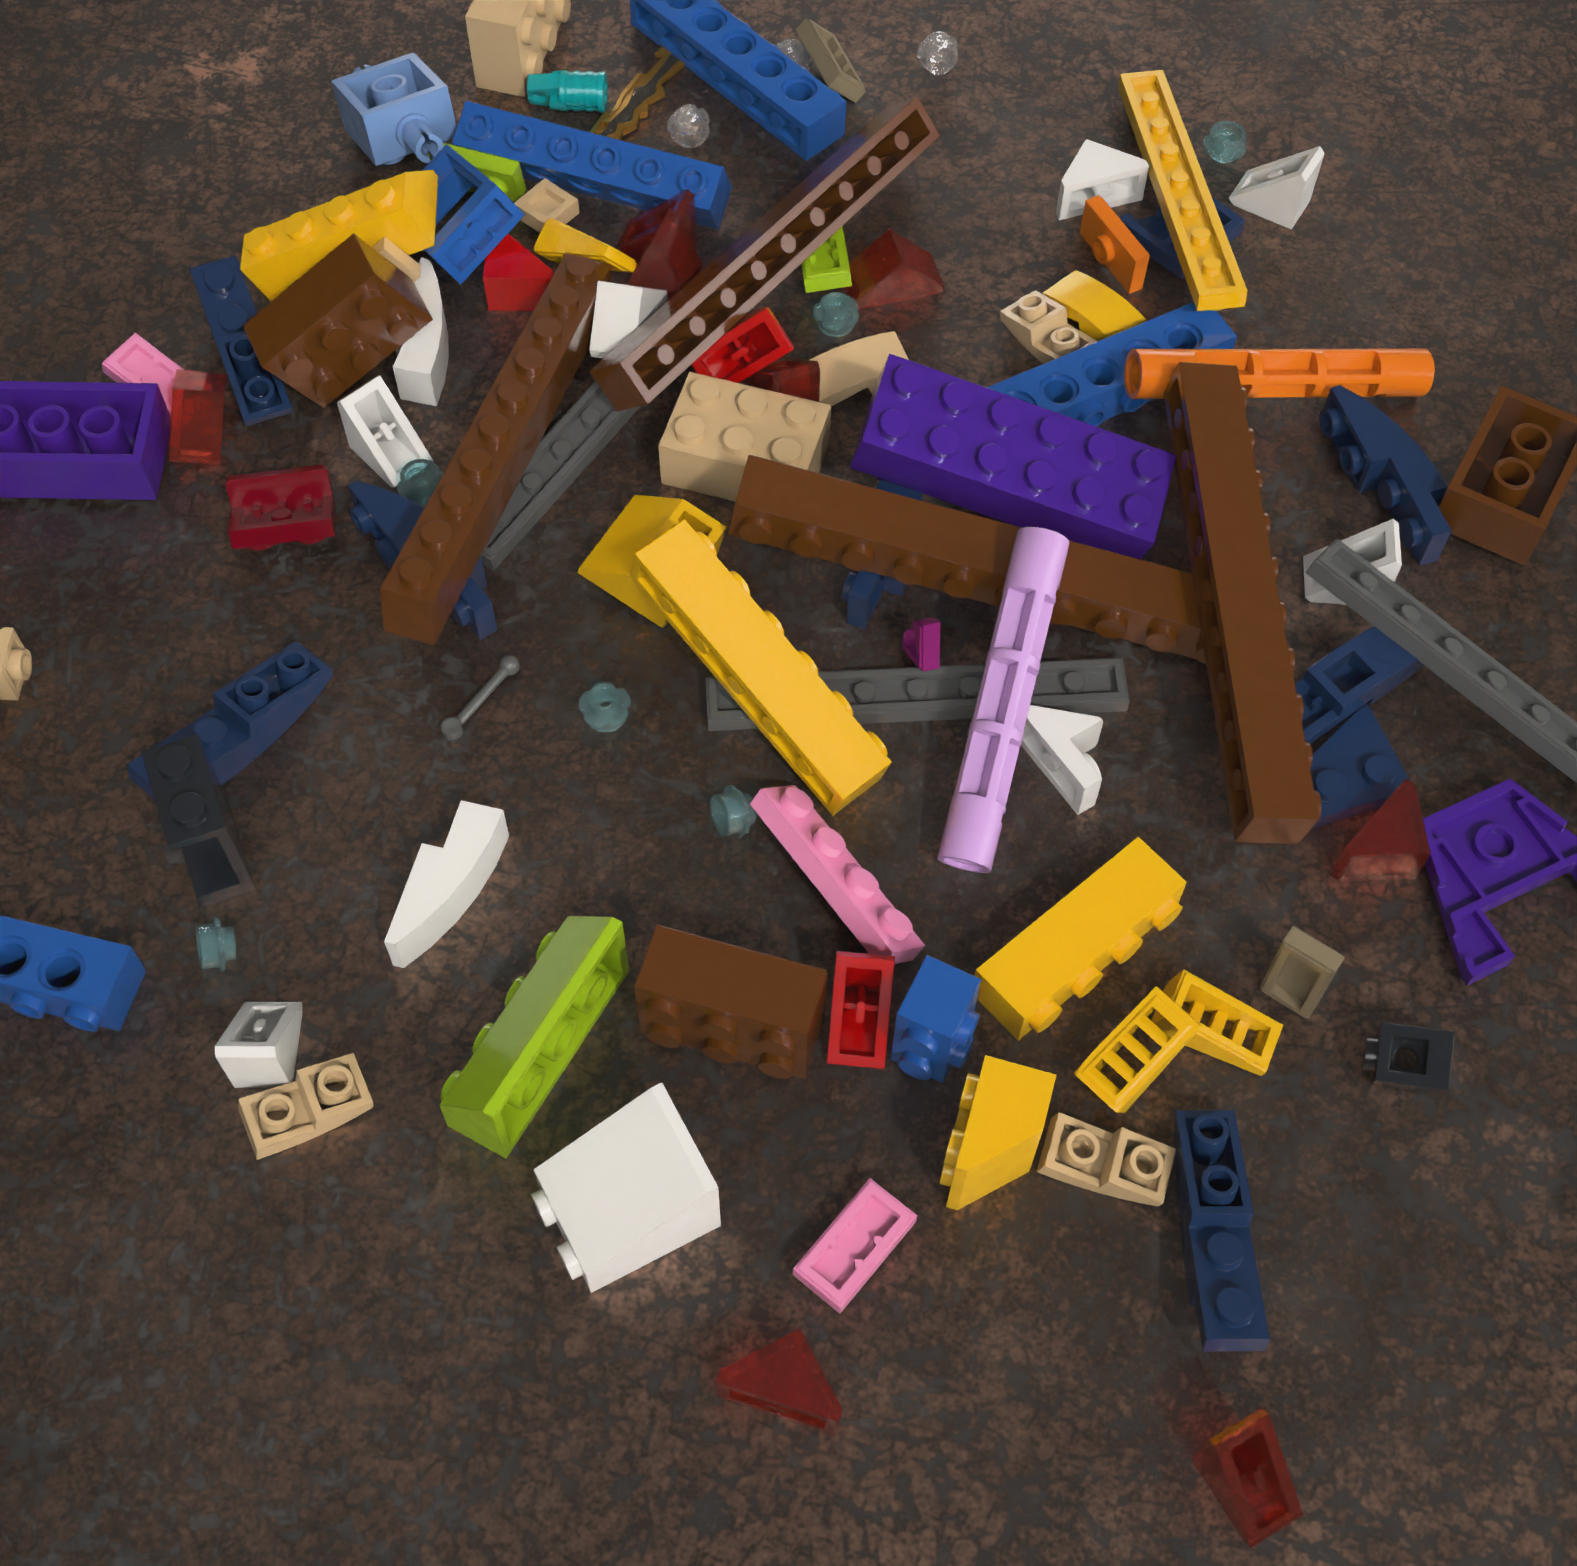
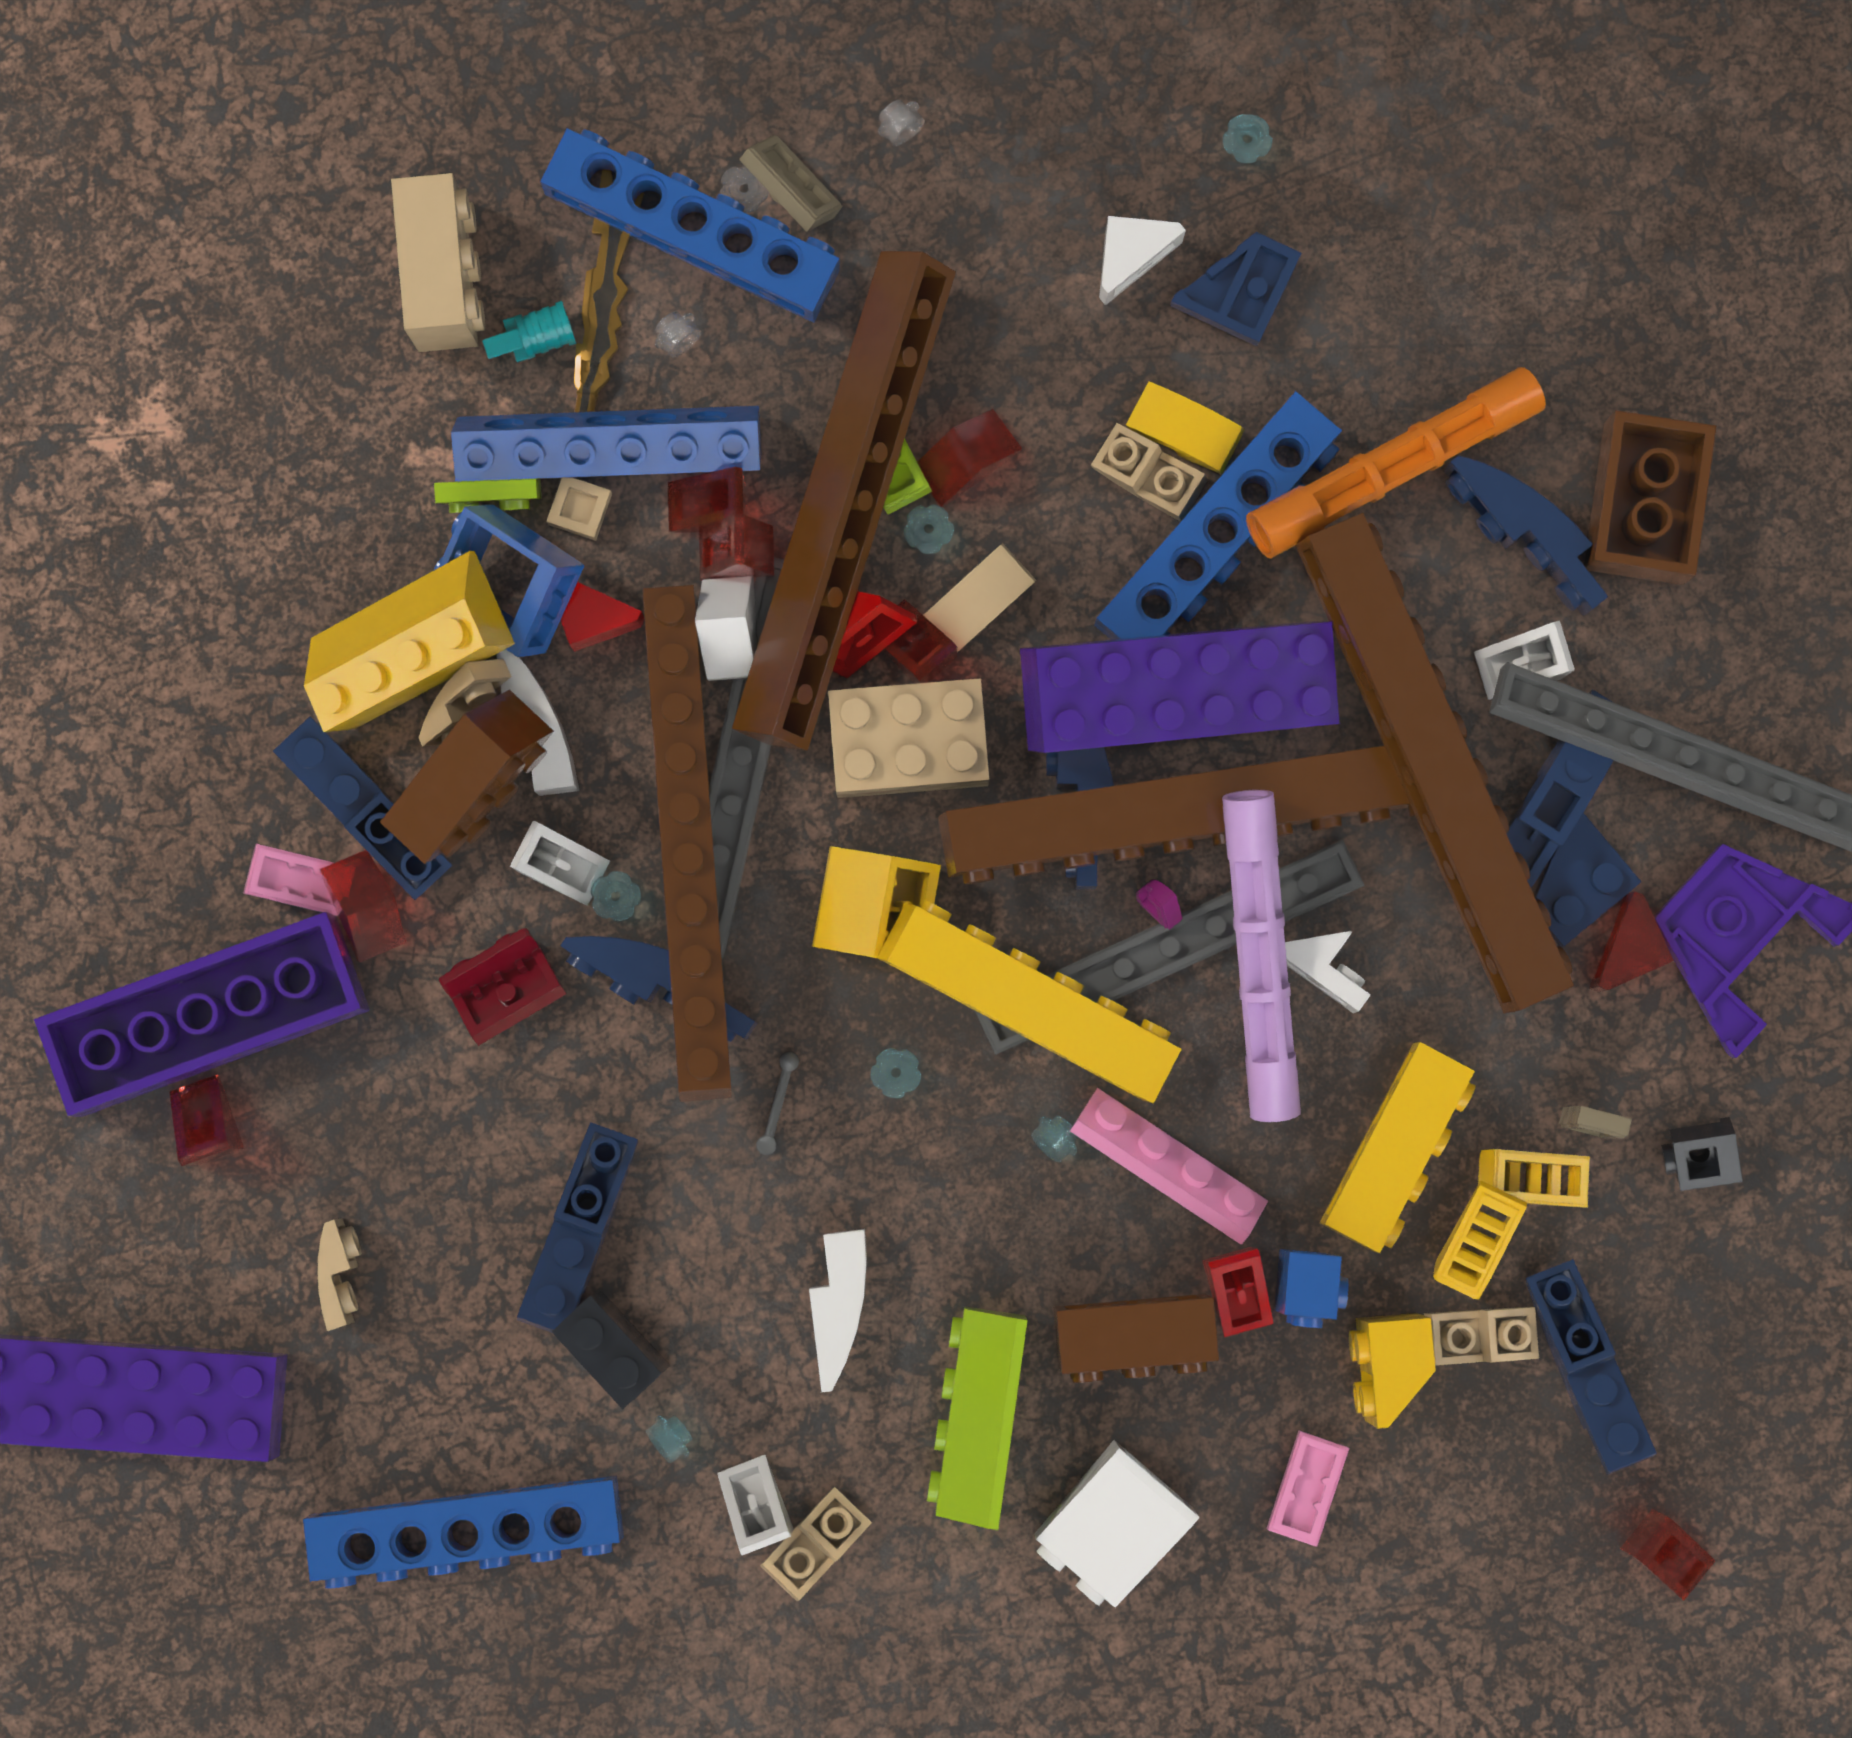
camera: 20 degrees left, 25 degrees up
medium blue brick [331,52,457,166] -> none
yellow slope [534,218,637,273] -> none
clear red slope [716,1329,842,1436] -> none
orange plate [1079,195,1150,294] -> none
yellow plate [1118,70,1247,311] -> none
white slope [1229,146,1325,229] -> none

